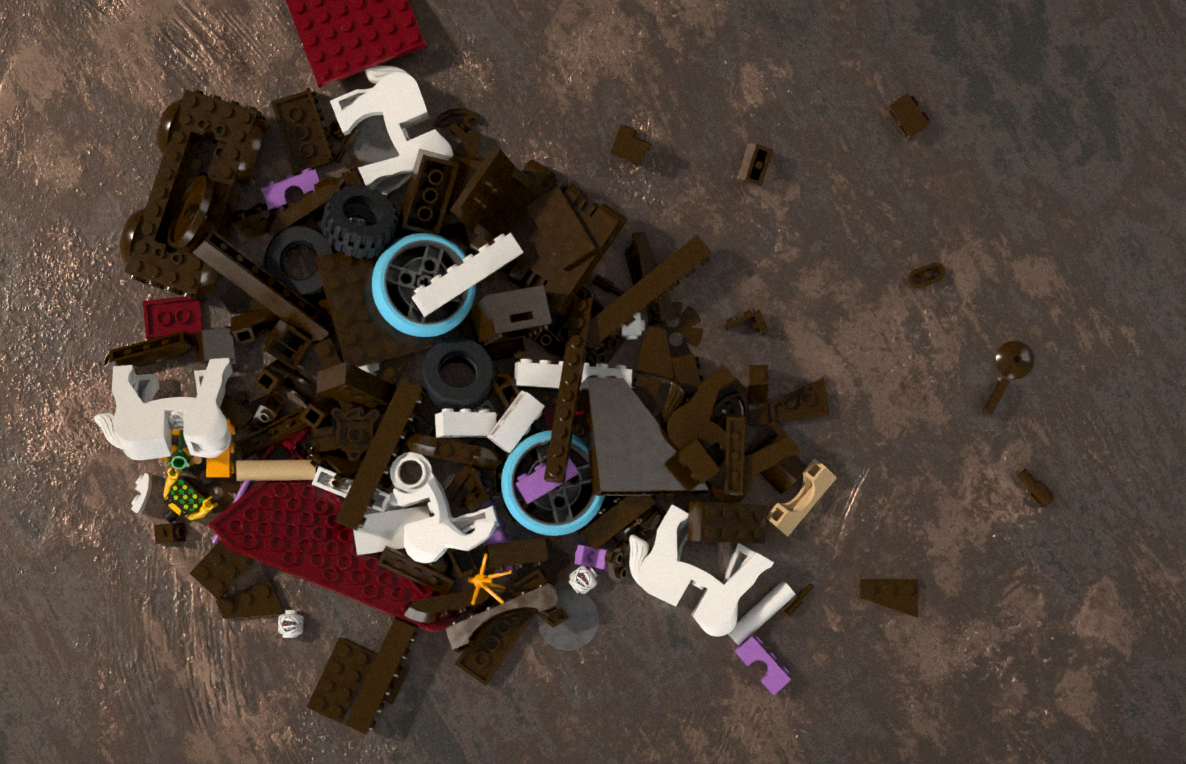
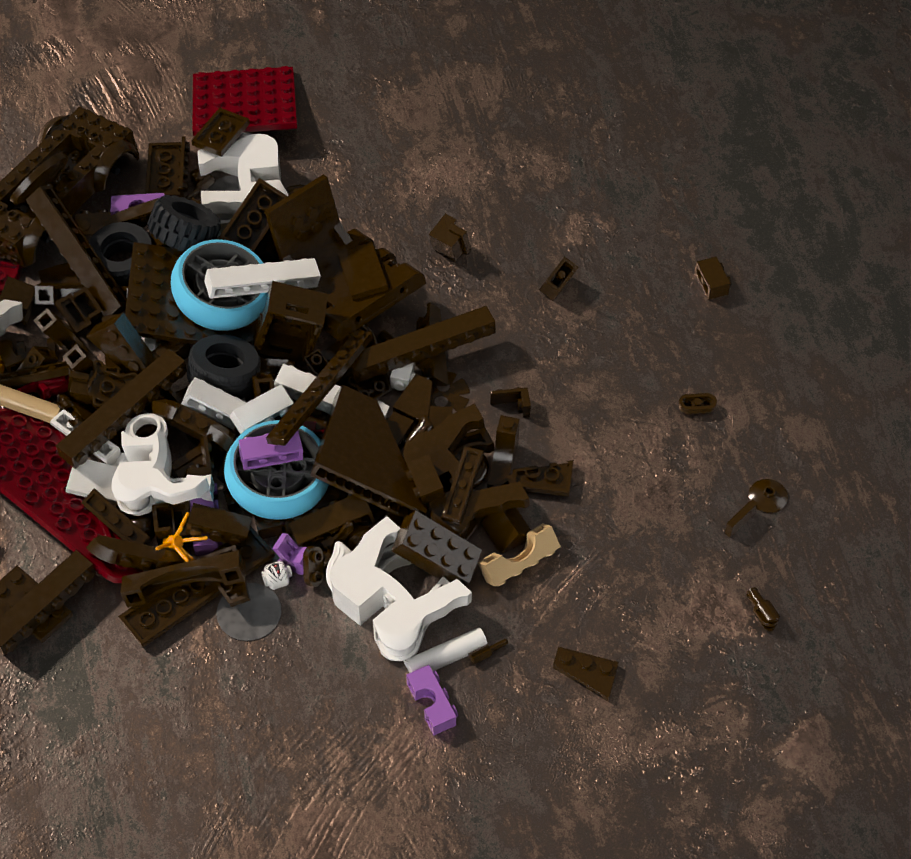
camera: 20 degrees right, 30 degrees down
none -> dark brown plate [191,108,250,157]

